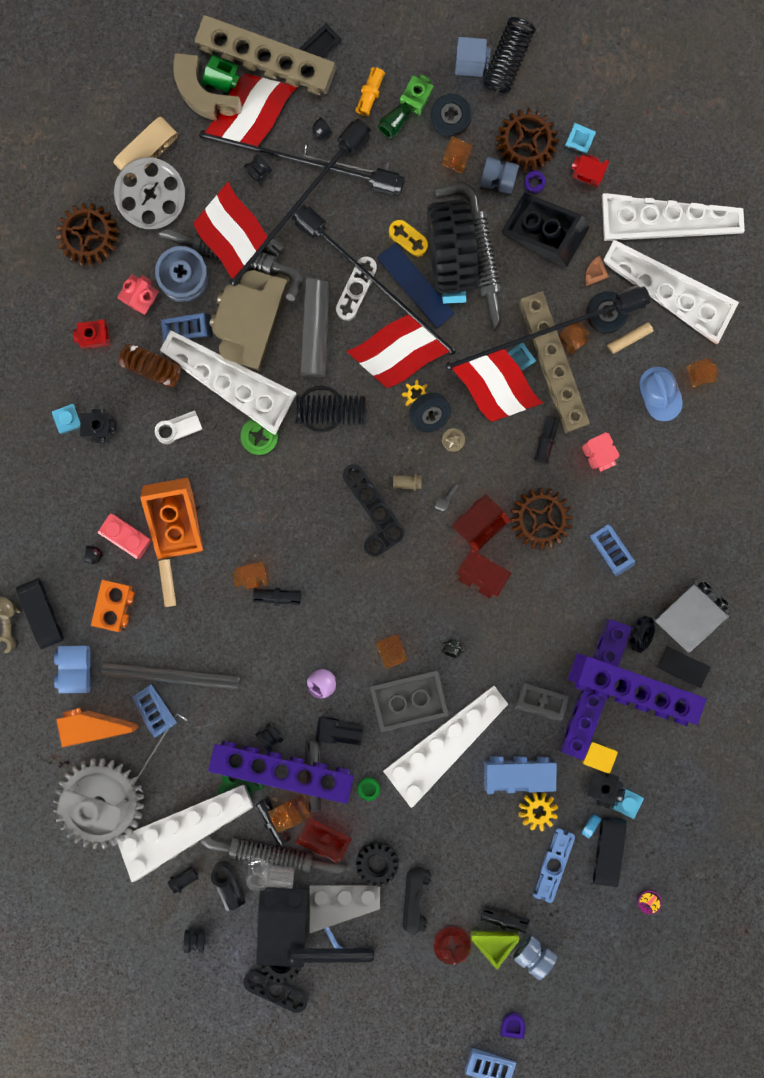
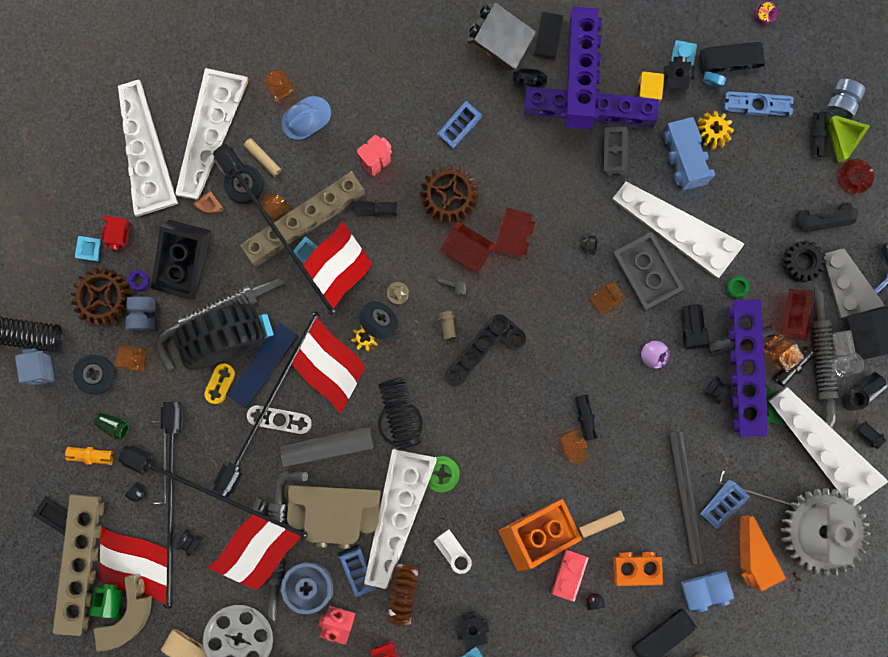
camera: 105 degrees left, 5 degrees down
bright green brick [400,75,434,115] -> none

